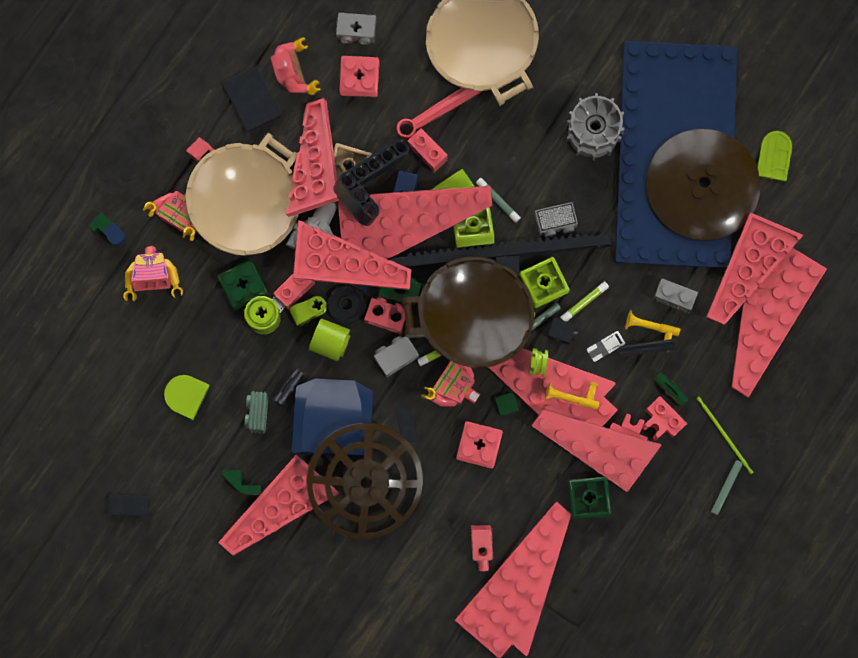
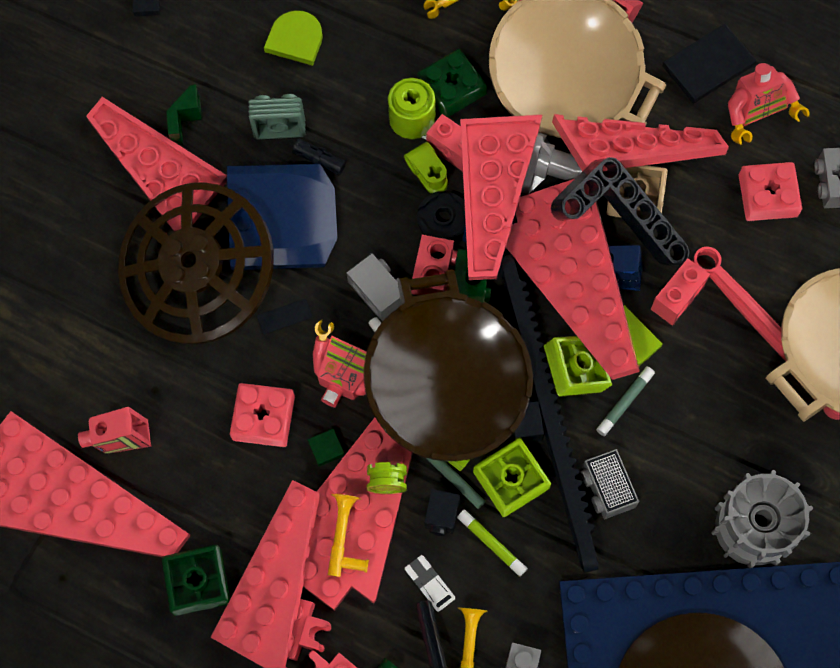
camera: 85 degrees right, 10 degrees down
lime piece [309,318,350,361] -> none

